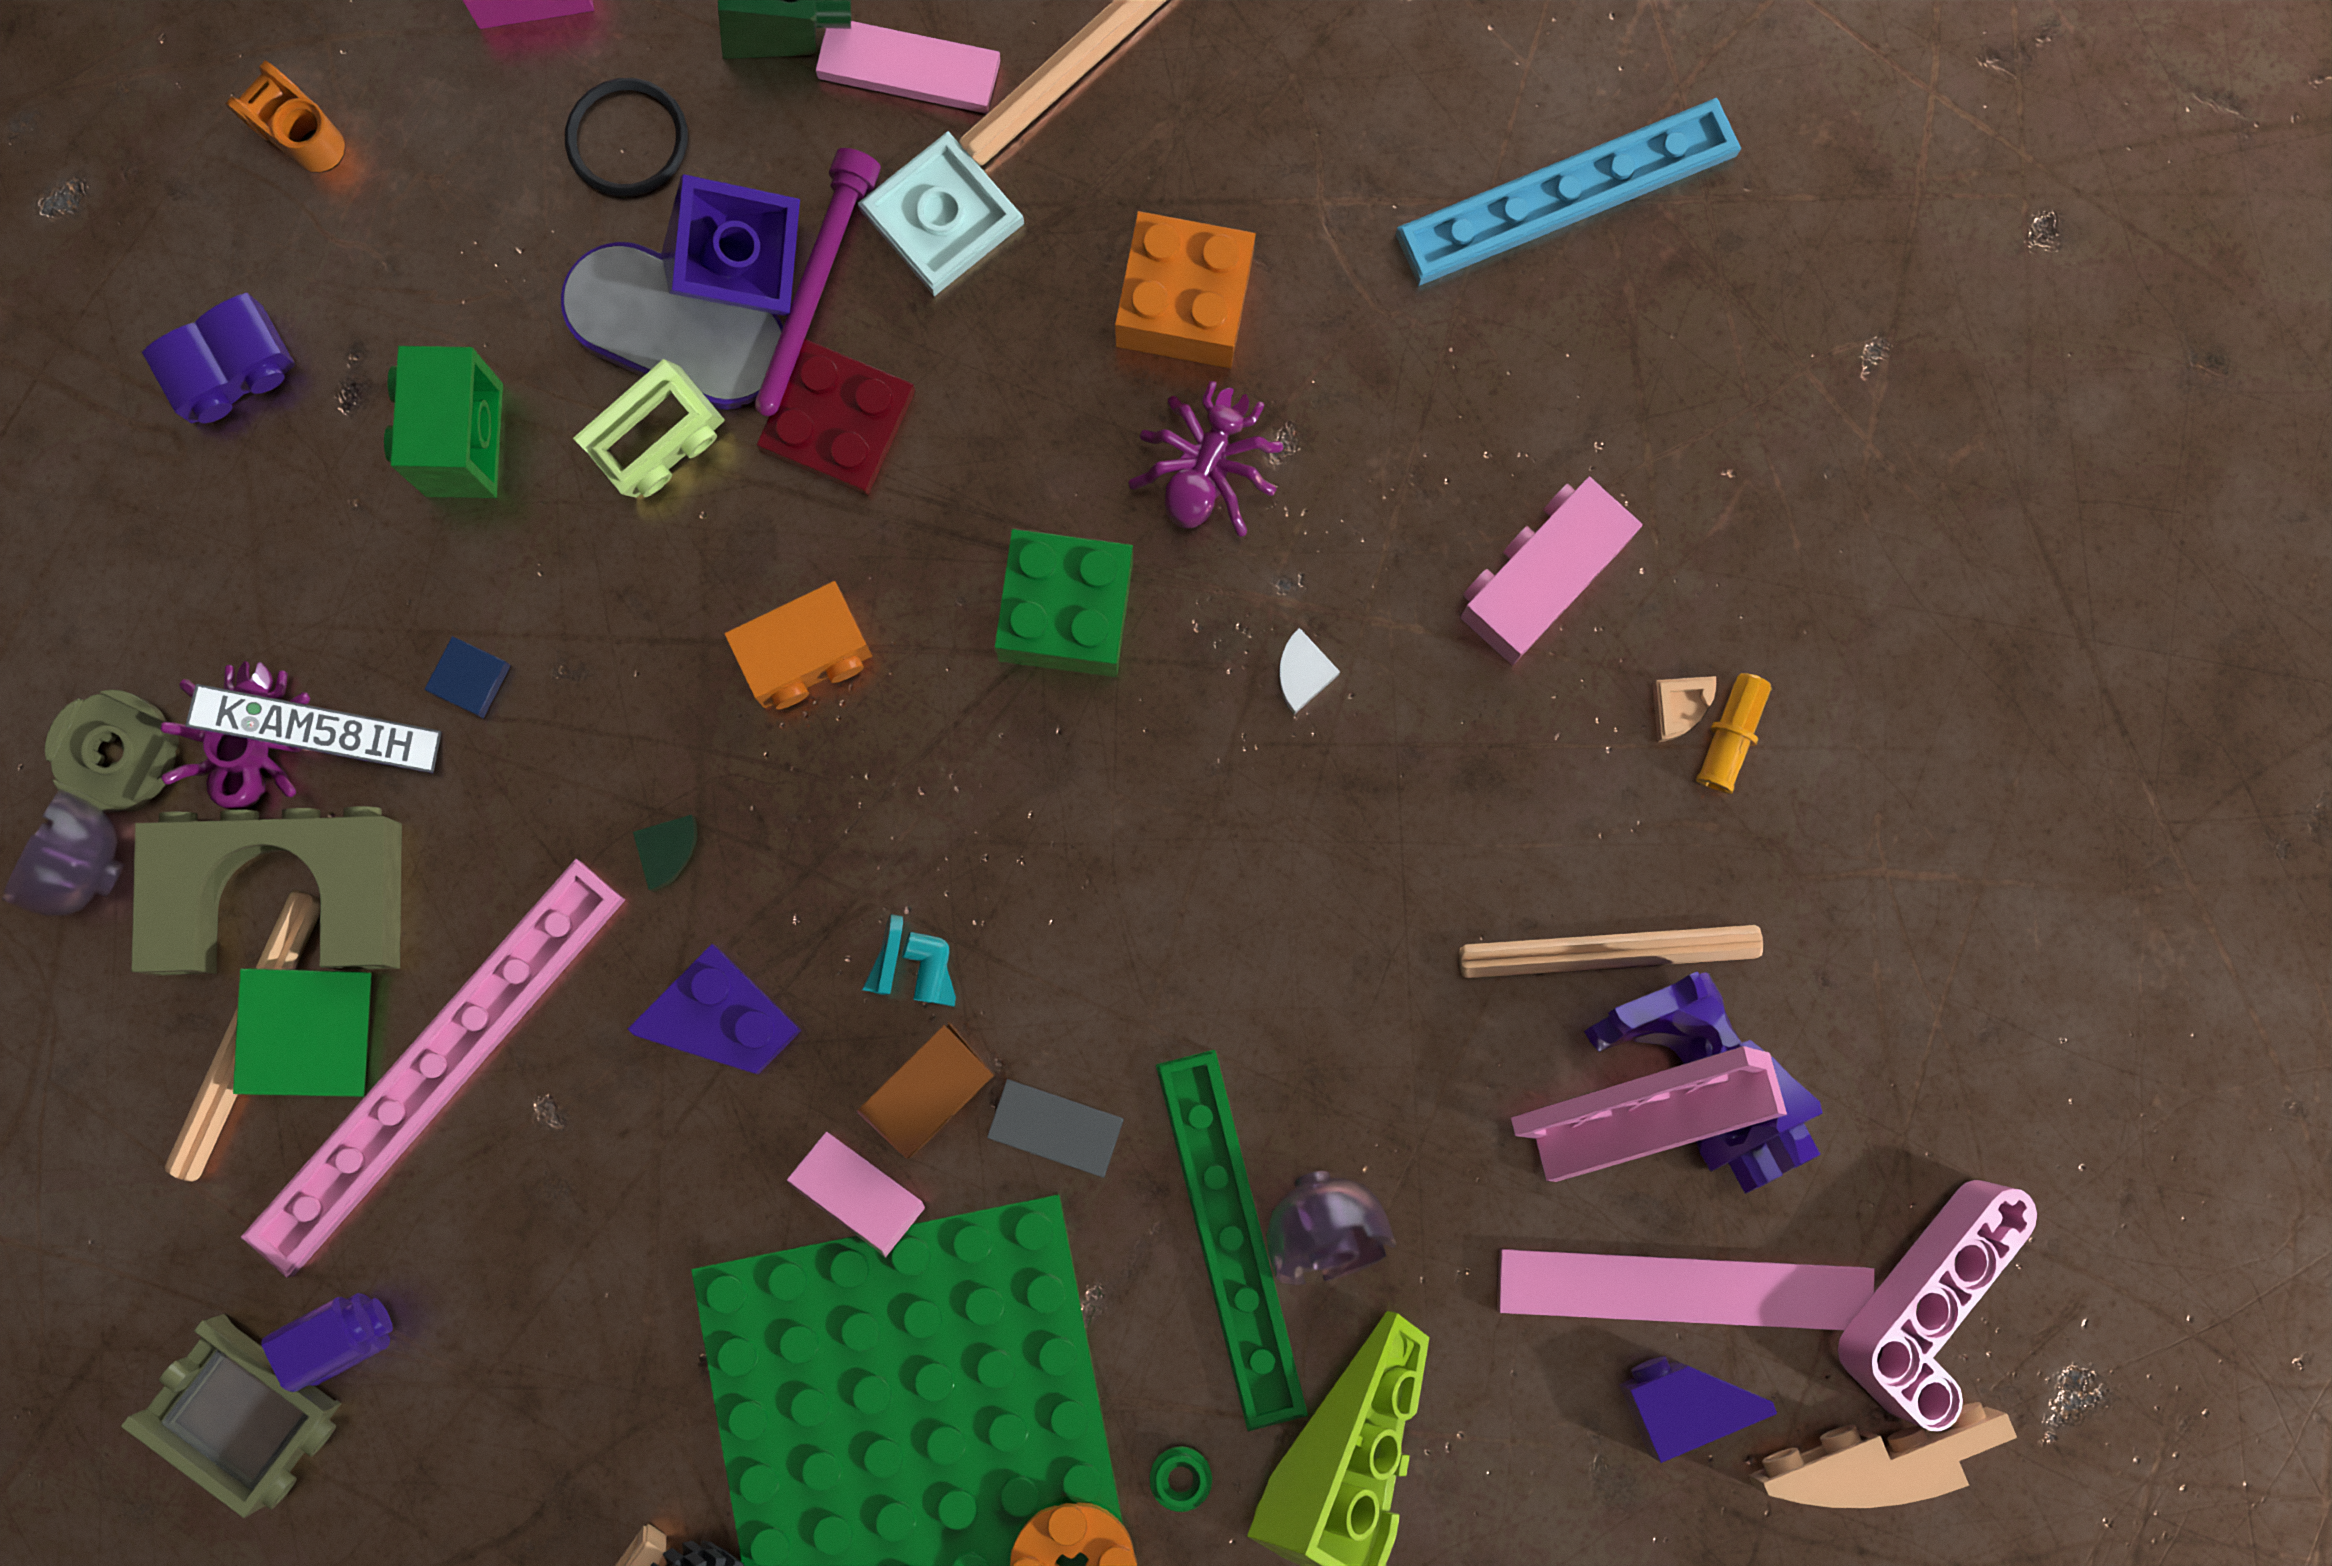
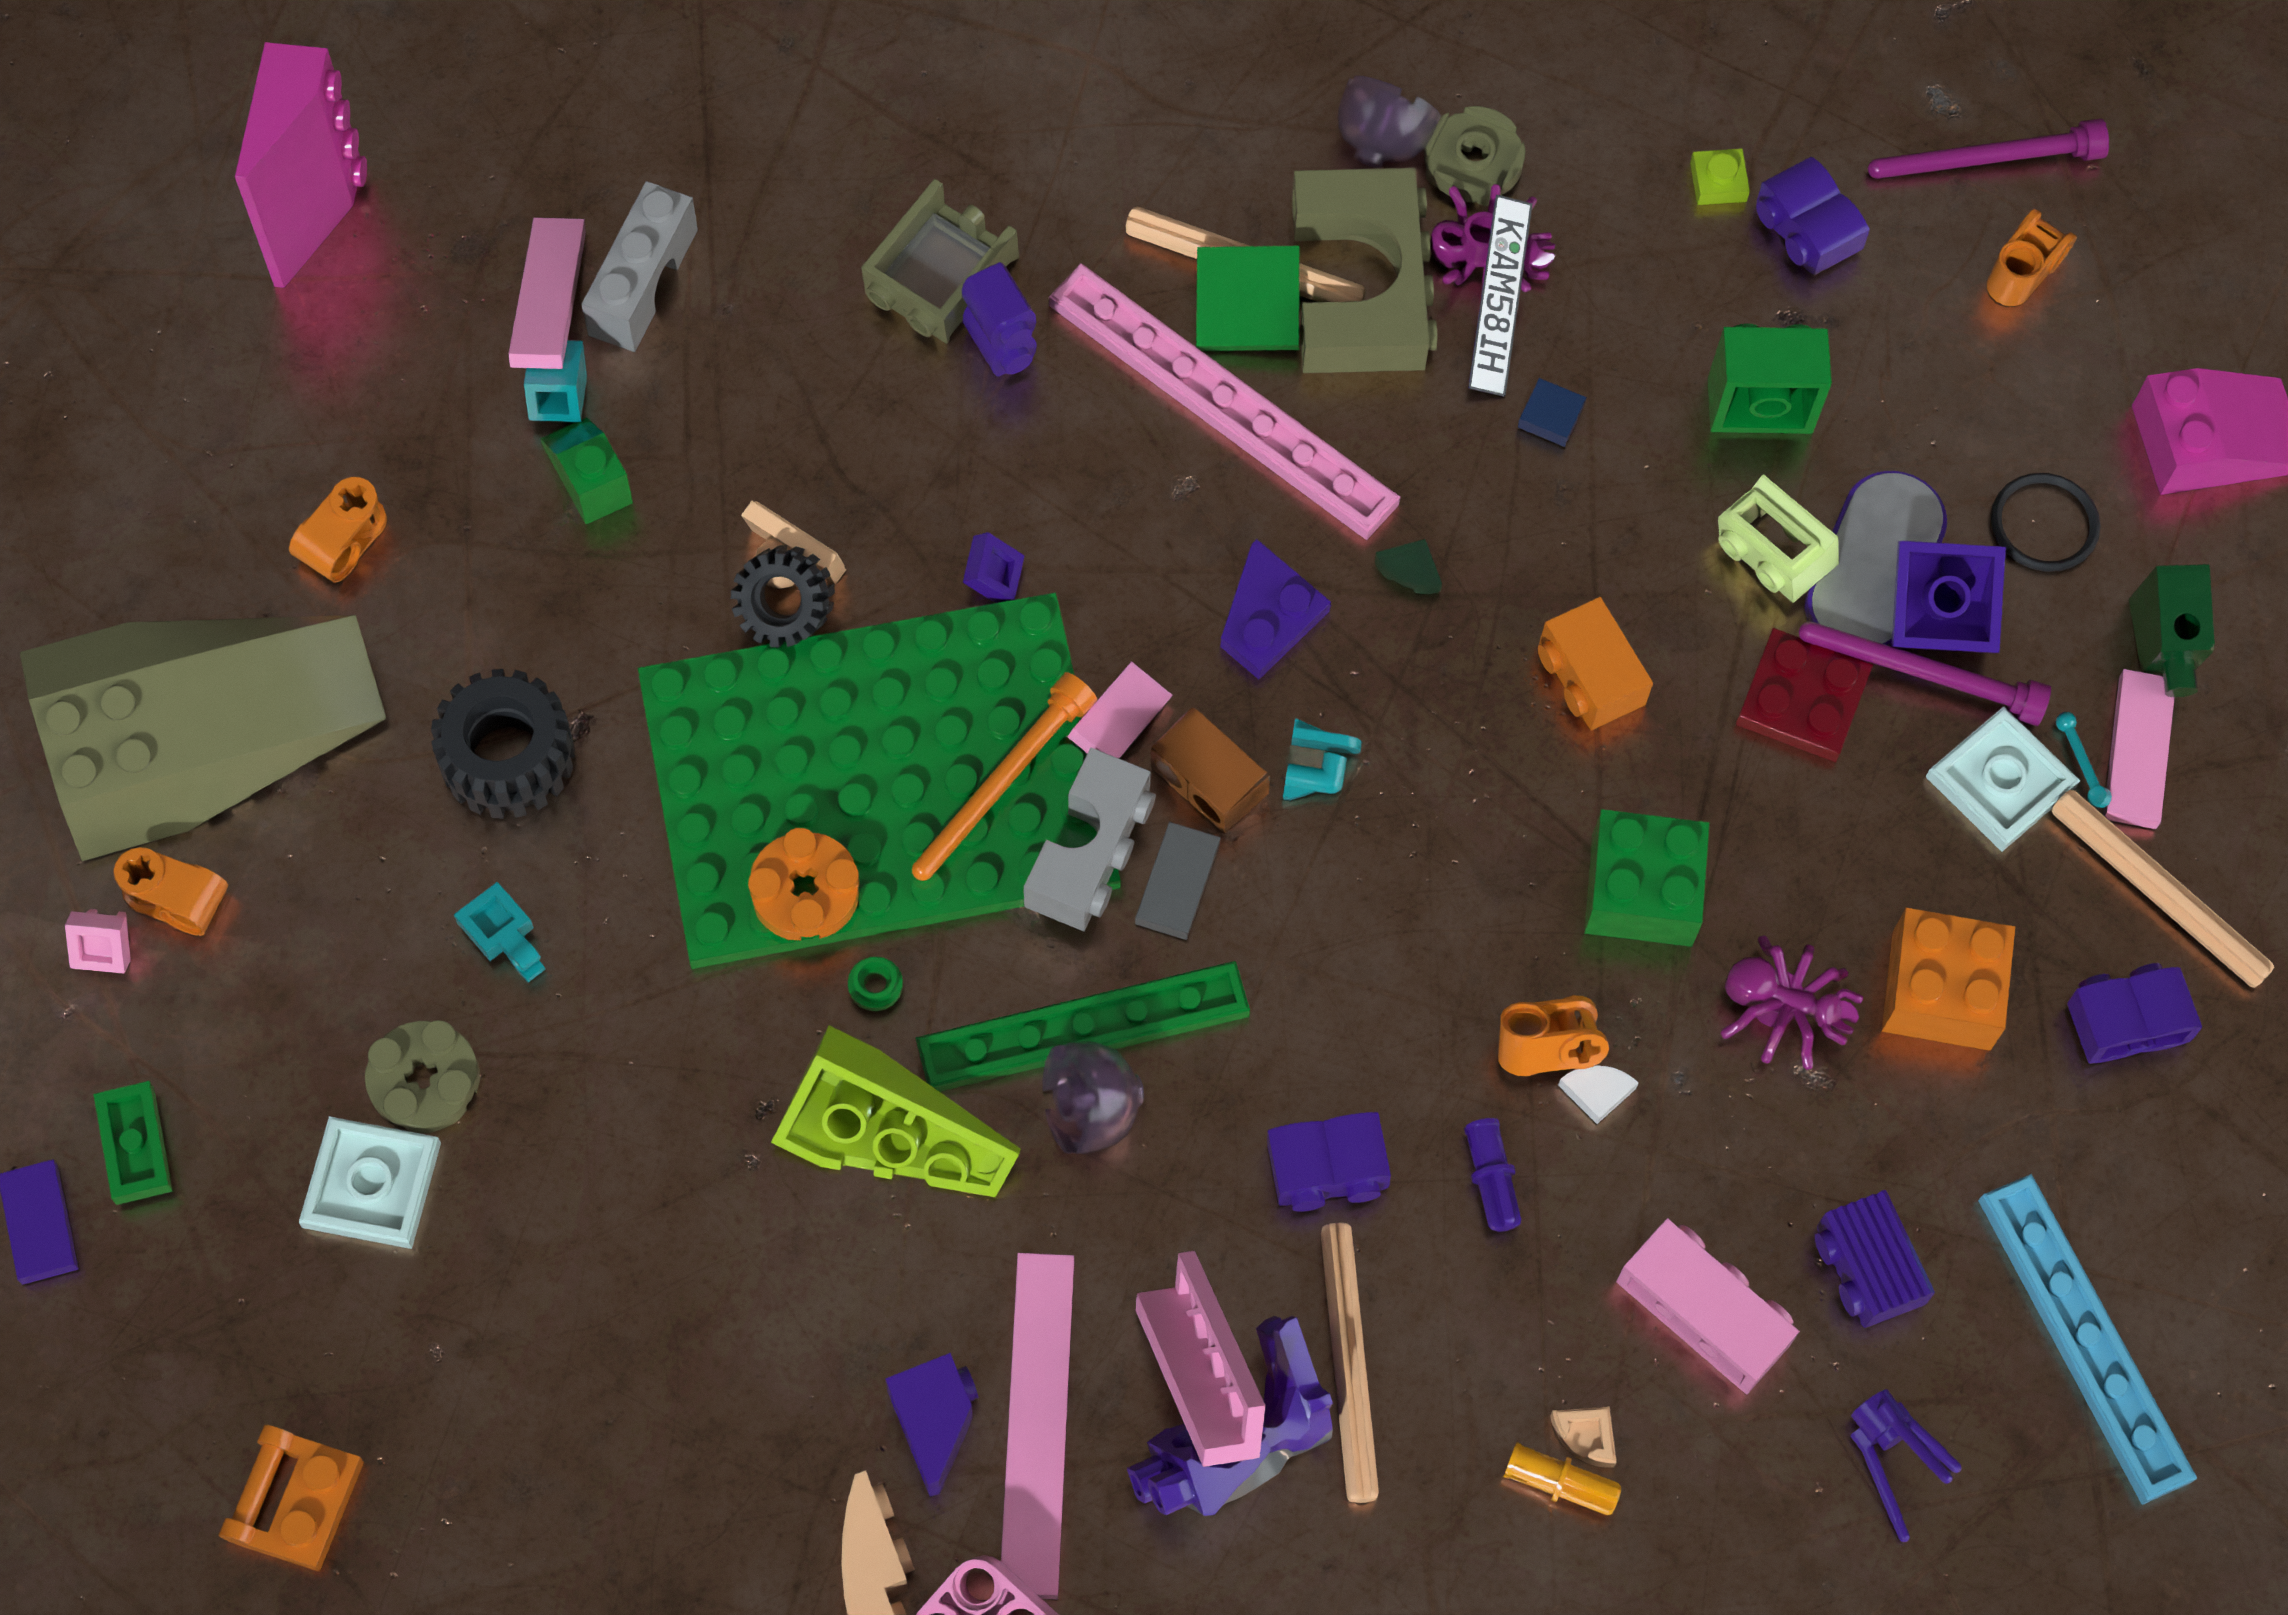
camera: 90 degrees right, 15 degrees down
none -> orange piece [912,672,1097,881]
none -> dark purple plate [963,532,1025,603]
none -> light grey arch [1024,747,1156,931]
none -> dark purple brick [1267,1112,1391,1212]
none -> dark purple axle [1464,1118,1521,1232]
none -> orange piece [1498,995,1609,1076]
none -> lime plate [1690,149,1750,205]
none -> dark purple brick [1815,1190,1935,1328]
none -> dark purple plant [1850,1389,1962,1542]
none -> magenta piece [1868,118,2109,179]
none -> teal hinge [2055,712,2112,808]
none -> dark purple brick [2067,963,2202,1063]

